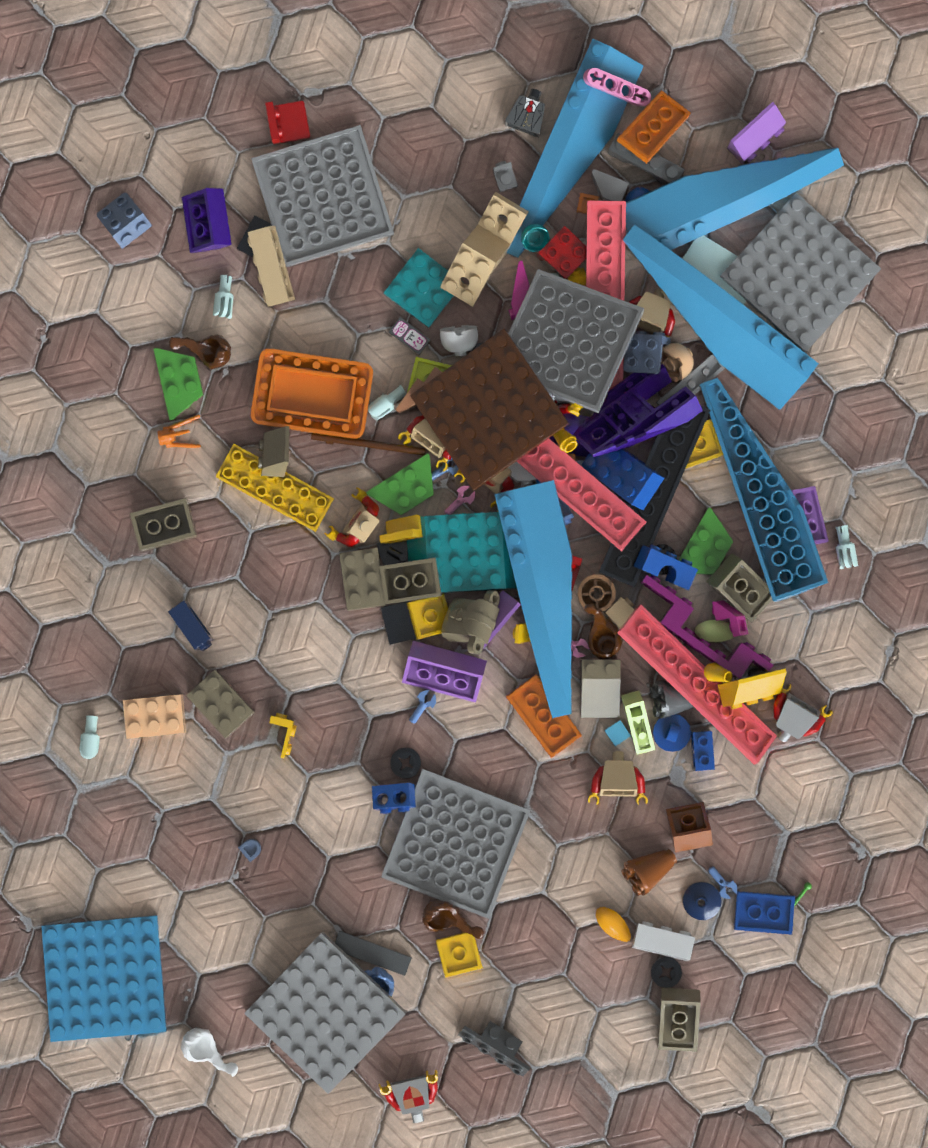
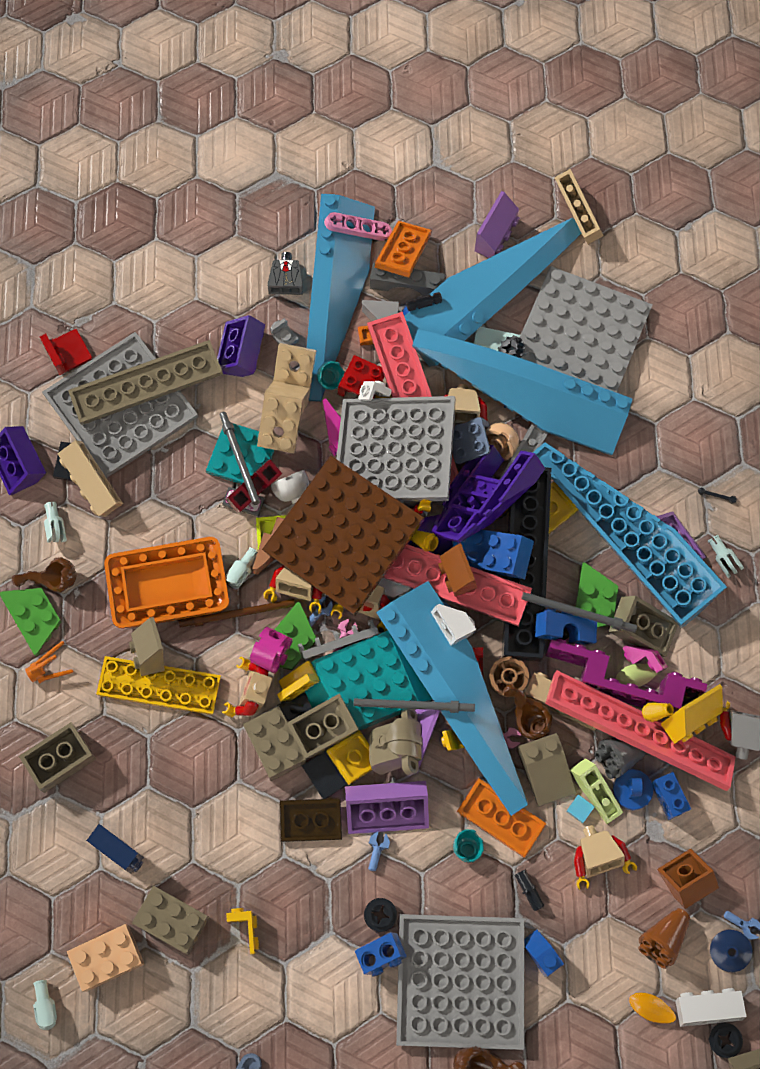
camera: 20 degrees left, 15 degrees down
none -> dark tan plate [68,340,223,425]
none -> dark purple slope [217,315,265,377]
none -> dark grey bar [219,412,260,505]
none -> dark red arch [225,460,283,513]
none -> dark pink brick [250,627,293,674]
none -> dark brown tile [280,798,342,842]
none -> light grey hinge [298,619,379,659]
none -> dark grey bar [353,698,475,713]
none -> white bracket [359,381,392,401]
none -> black axle [406,292,442,311]
none -> white slope [431,604,476,646]
none -> dark orange slope [438,543,477,597]
none -> teal hair [453,829,484,863]
none -> black gear [497,335,525,358]
none -> black axle [514,869,544,911]
none -> dark grey bar [521,592,637,633]
none -> blue slope [524,930,564,977]
none -> tan brick [555,169,604,244]
none -> black hinge [698,487,737,504]

